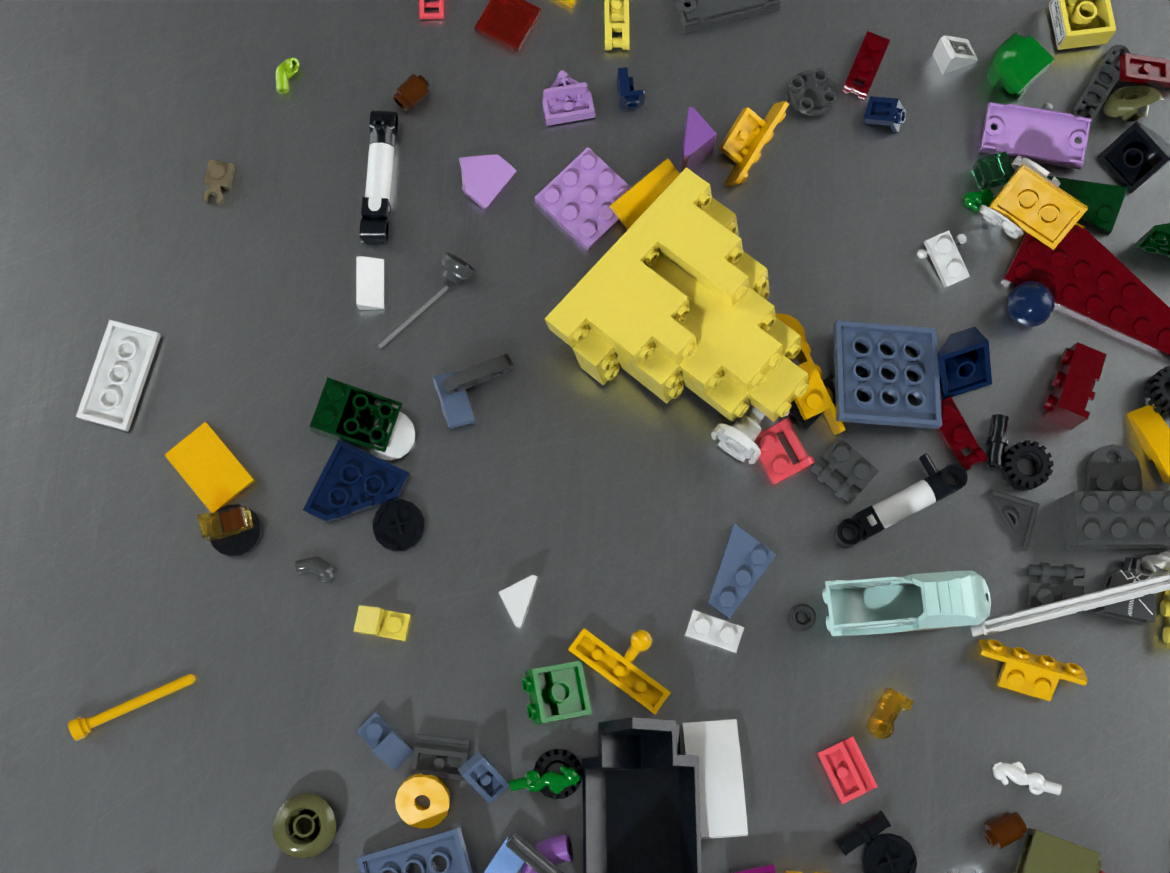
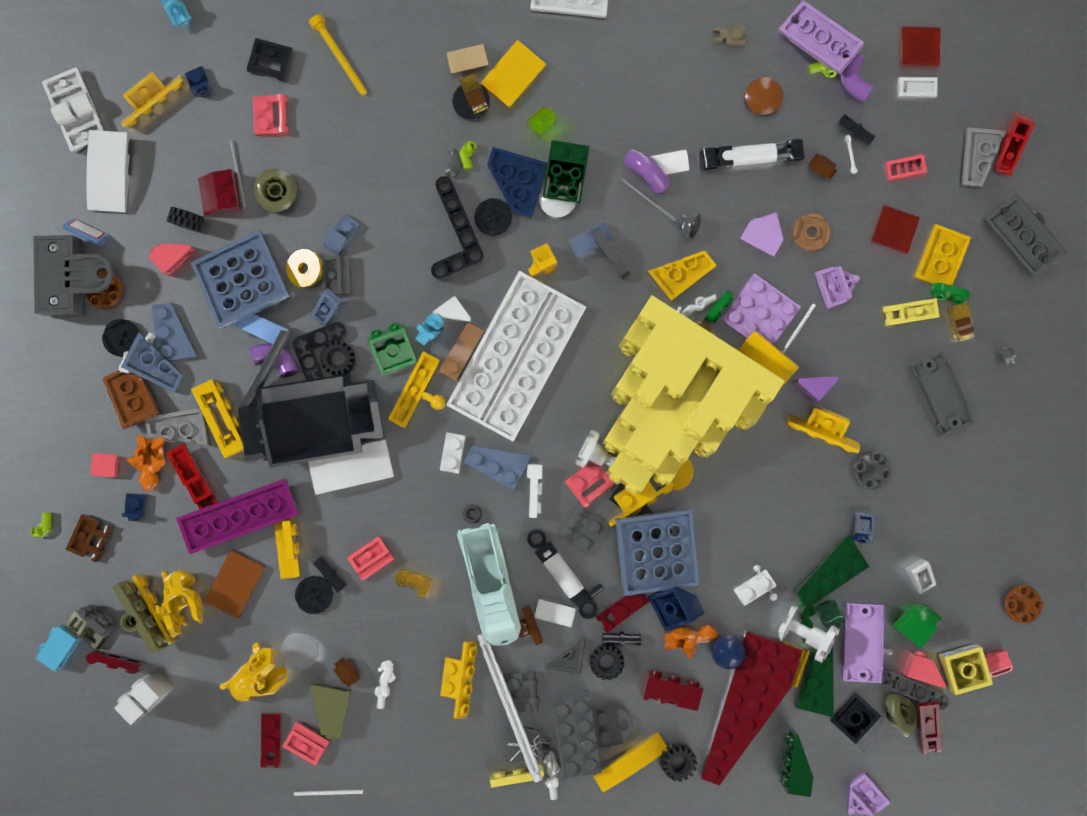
camera: 85 degrees right, 10 degrees up
light yellow slope [353,605,412,642] -> none
green animal [509,765,580,794] -> none
dark blue bracket [617,67,645,108] -> none
dark red plate [842,31,890,101] -> none
yellow tile [990,163,1088,250] -> none
none -> black plate [247,38,293,82]
none -> coral plate [253,94,289,136]
none -> black beam [293,322,347,380]
none -> medium azure hips [415,313,443,345]
none -> black beam [431,176,484,281]
none -> medium nougat slope [439,322,484,381]
none -> tan hinge [446,44,488,74]
none -> white plate [446,271,586,442]
none -> lime arm [459,141,476,170]
none -> reddish brown tile [518,605,543,646]
none -> clear neon green brick [527,106,557,139]
none -> white plate [527,464,542,518]
none -> yellow brick [528,243,557,278]
none -> white tile [534,598,576,627]
none -> medium lavender cylinder [624,149,670,193]
none -> yellow wing [647,251,717,301]
none -> orange animal [664,625,719,659]
none -> white animal [677,294,718,321]
none -> green plate [704,289,734,324]
none -> dark orange dish [745,77,783,115]
none -> lavender piece [779,0,864,75]
none -> white axle [782,304,816,354]
none -> medium nougat tile [792,213,831,251]
none -> dark green wing [795,534,870,609]
none -> black pin [837,114,876,146]
none -> medium lavender cylinder [840,54,873,102]
none -> white hinge [845,134,858,174]
none -> coral slope [903,650,946,688]

